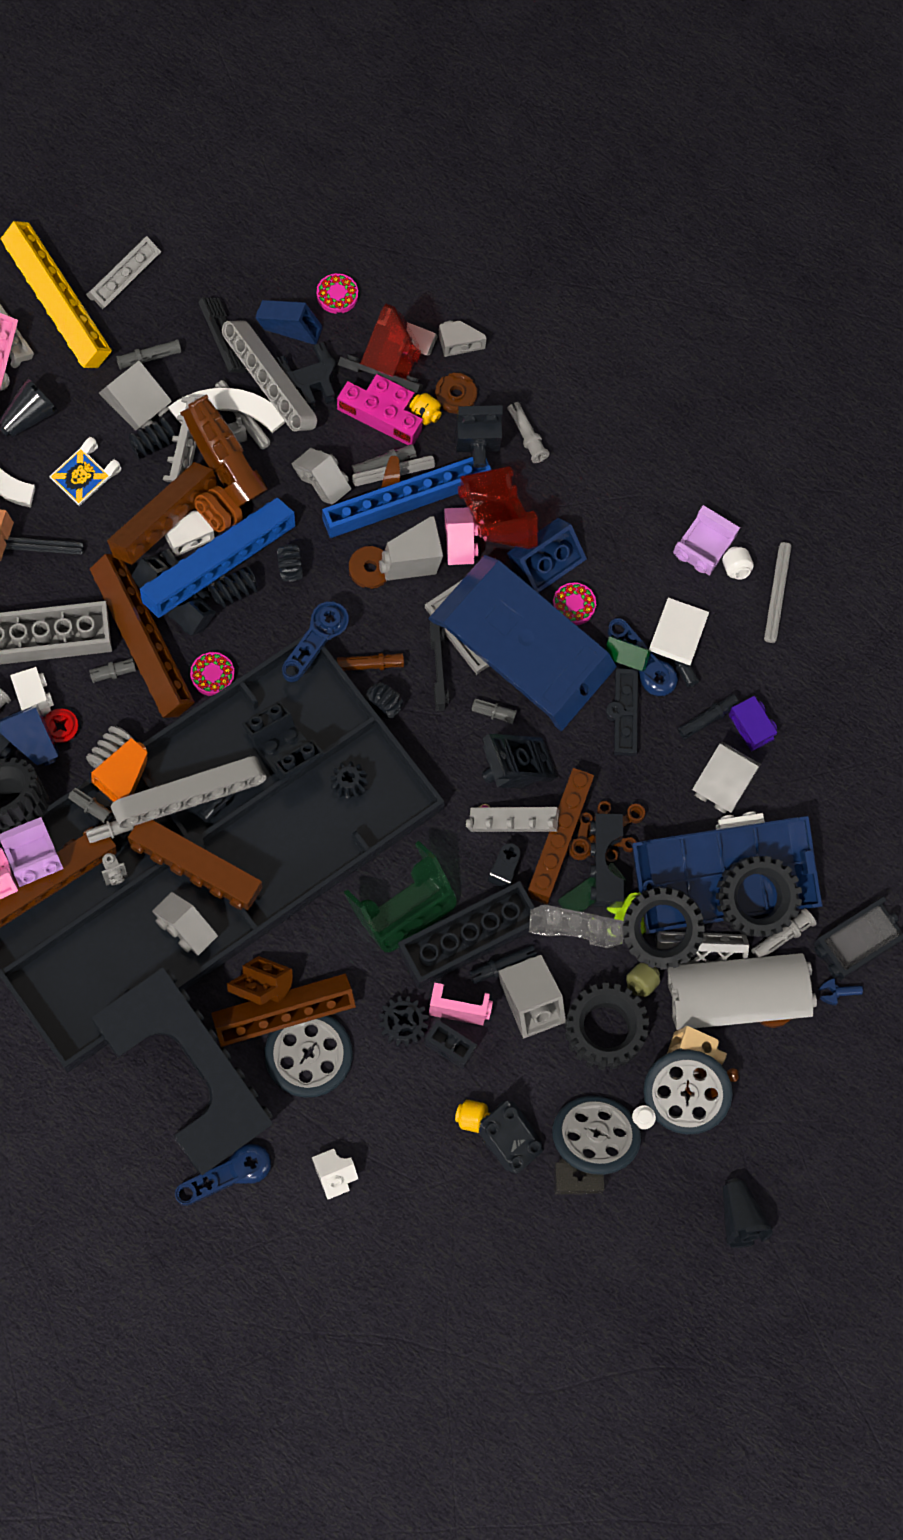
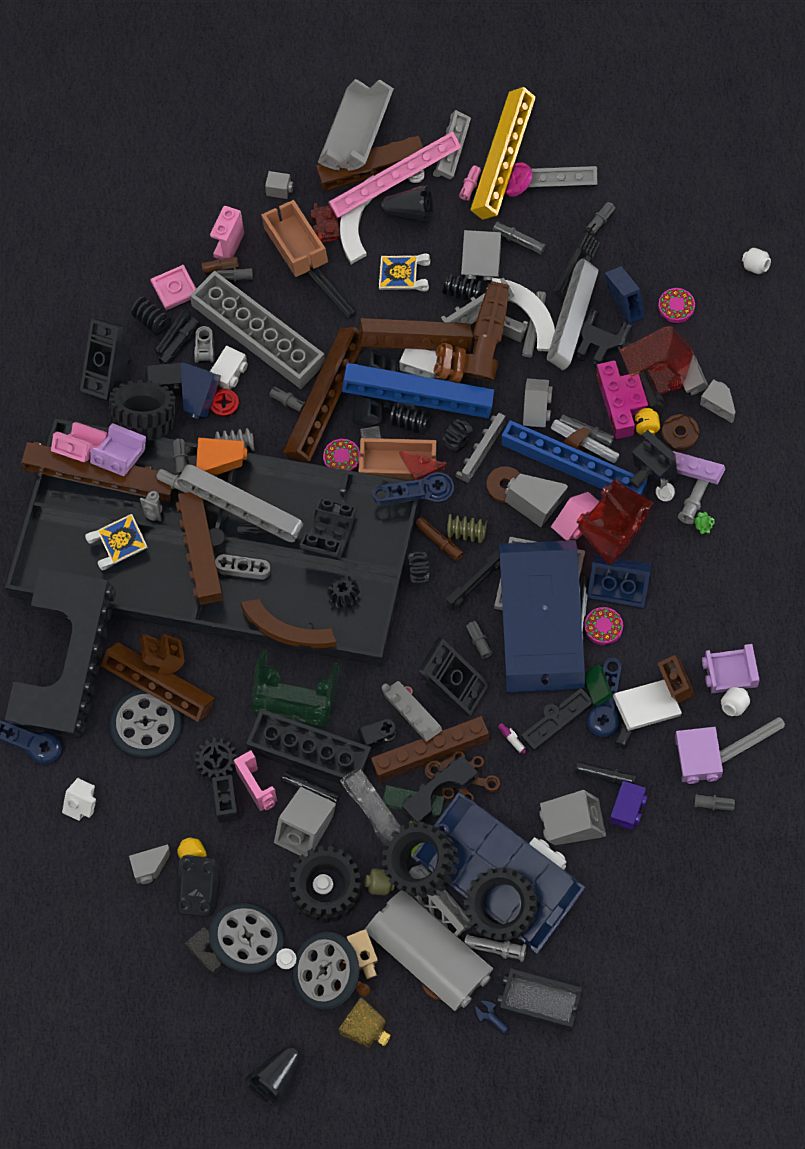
camera: 60 degrees right, 5 degrees down
light grey brick [152,892,218,955] -> none
none -> flag [85,514,148,570]
none -> light grey slope [129,844,171,884]
none -> light grey beam [215,554,271,579]
none -> reddish brown tile [241,599,336,648]
none -> white plate [313,874,333,895]
none -> clear yellow torso [339,998,391,1048]
none -> nougat piece [359,438,437,481]
none -> clear tile [360,426,381,439]
none -> clear red tile [399,450,447,480]
none -> olive piece [447,514,488,543]
none -> light grey hinge [455,413,505,483]
none -> bright pink axle [459,166,481,201]
none -> piece [498,723,526,754]
none -> dark pink tile [505,162,532,197]
none -> dark grey axle [586,202,615,235]
none -> white plate [656,483,675,501]
none -> reddish brown brick [657,655,696,704]
none -> lavender plate [673,451,725,484]
none -> lavender panel [675,727,723,784]
none -> bright green plant [694,512,715,534]
none -> dark grey axle [694,794,735,811]
none -> white head [742,248,771,274]

